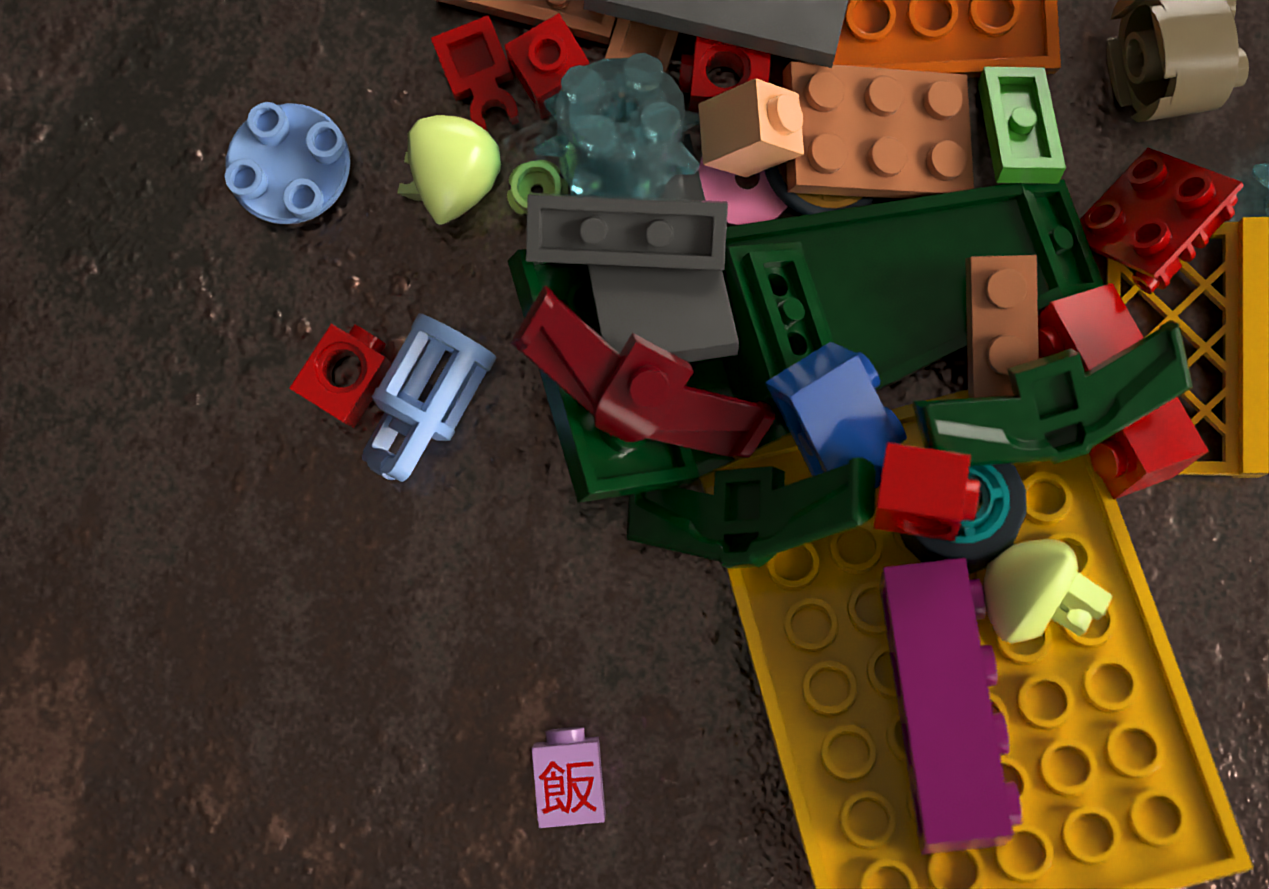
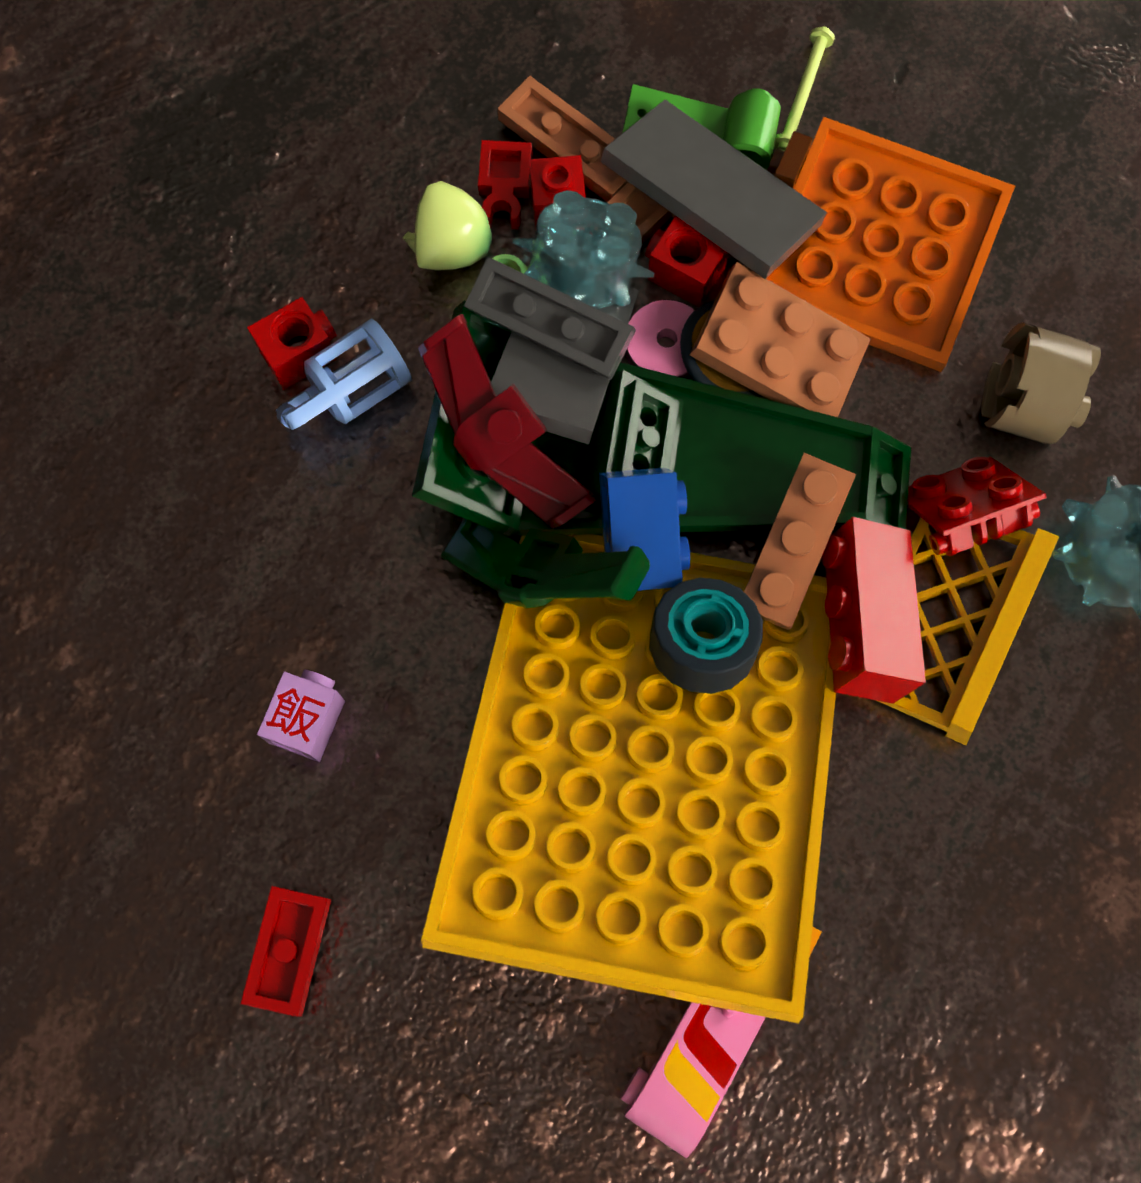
camera: 25 degrees right, 10 degrees down
light blue dish [225,102,350,224] -> none
light nougat brick [698,78,804,177] -> none
red brick [873,442,980,542] -> none
magenta brick [879,558,1022,855] -> none
dark green plate [912,320,1193,466] -> none
bright green plate [978,67,1066,184] -> none
yellowish green piece [982,539,1112,643] -> none

